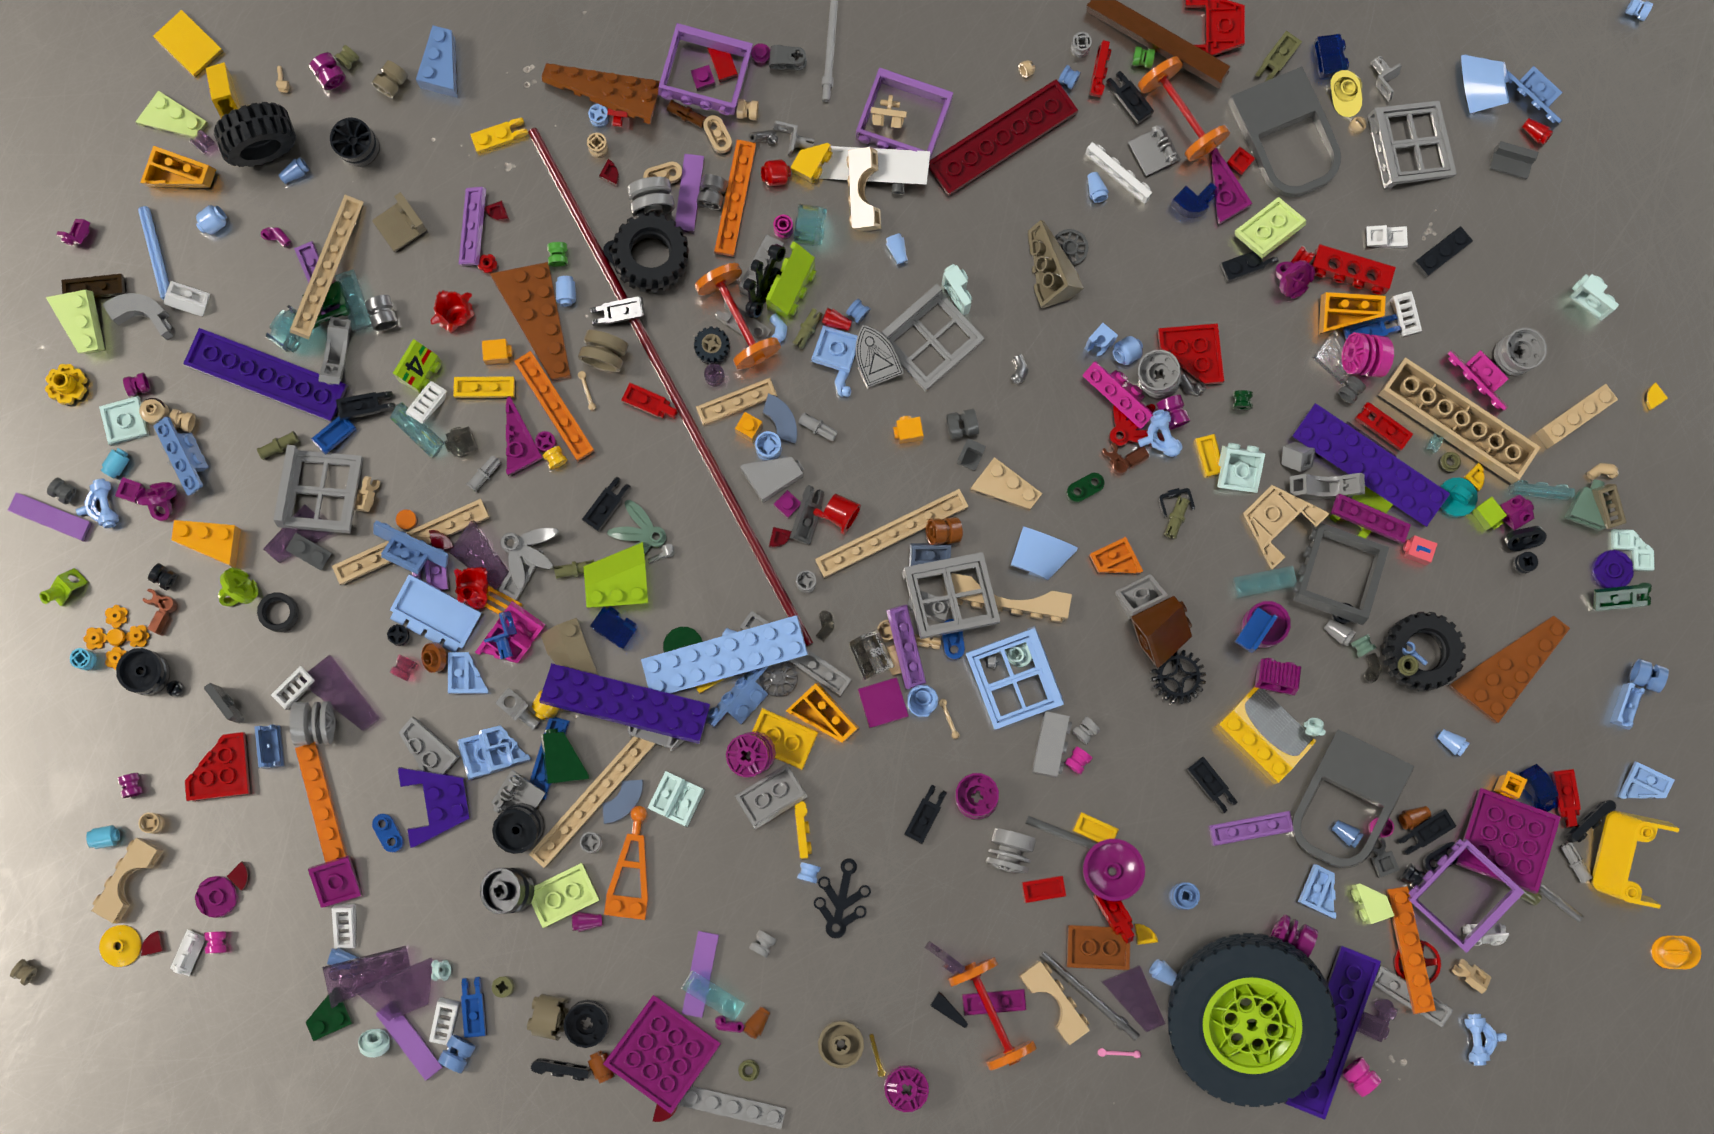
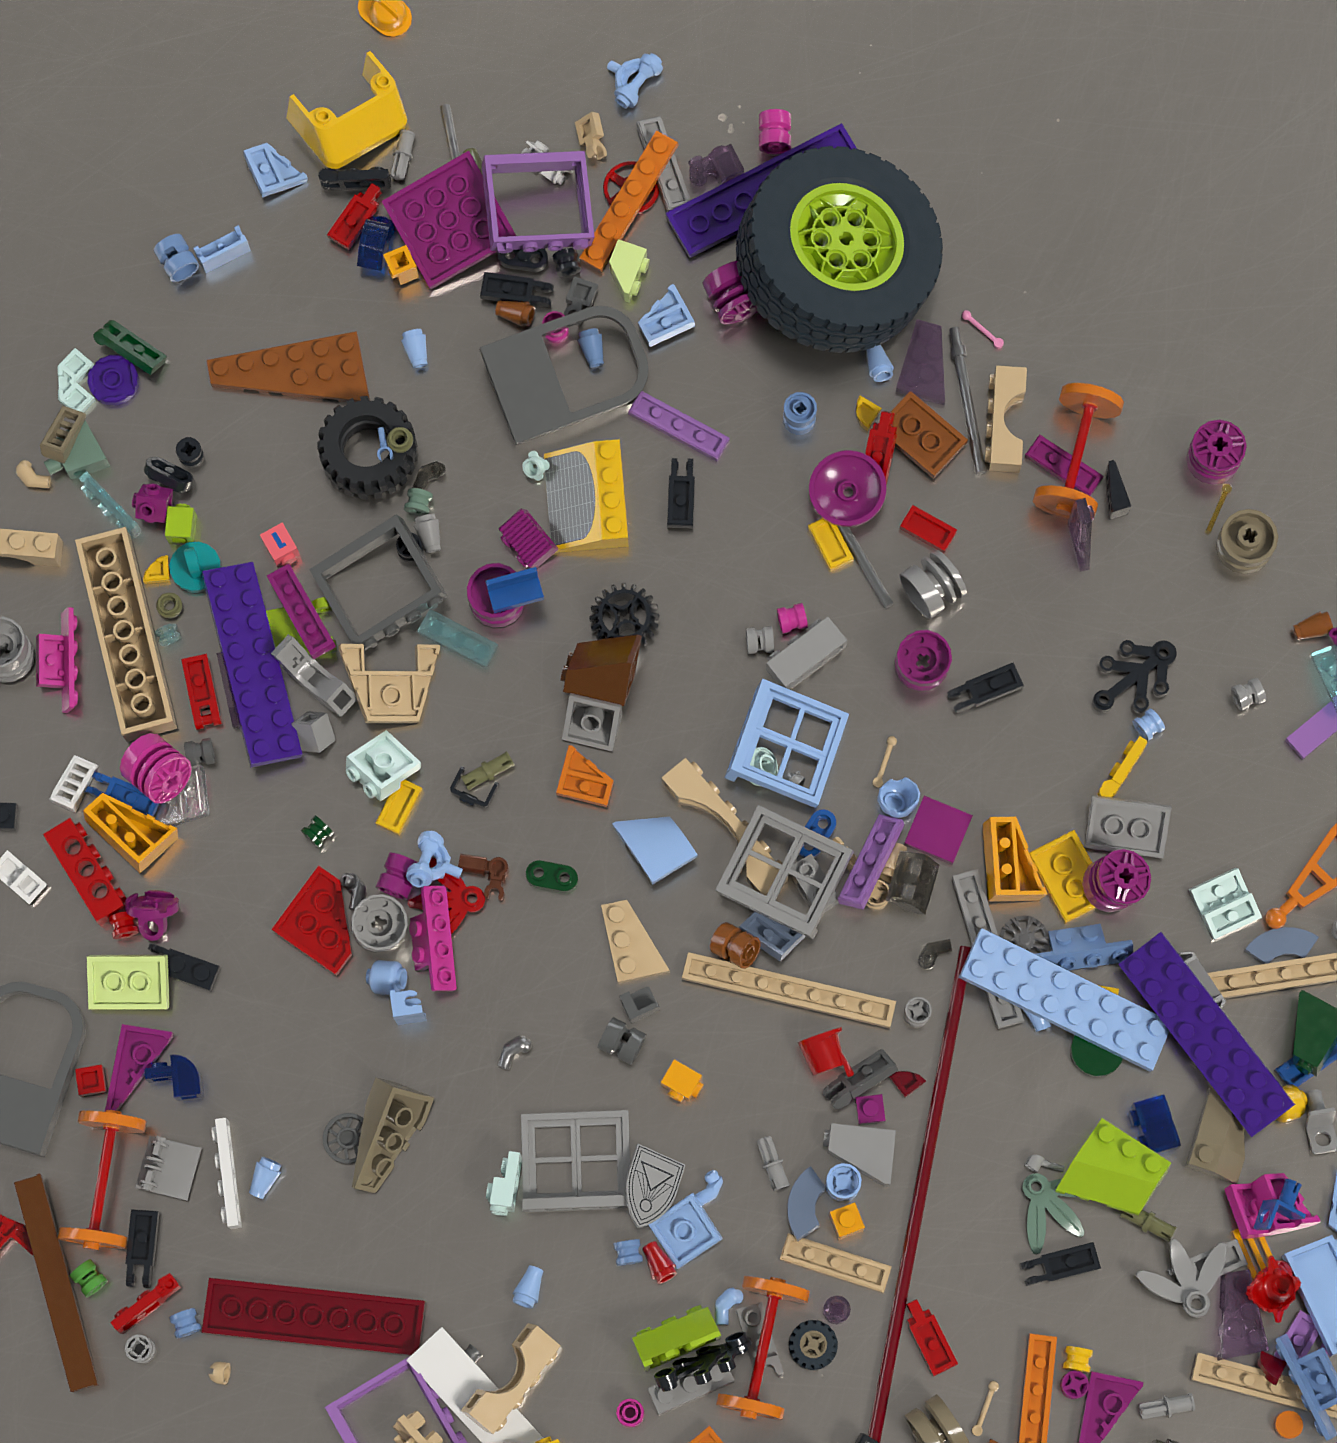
camera: 135 degrees left, 5 degrees down
olive pin [792,308,823,349] -> none
clear light blue brick [794,204,827,246] -> none

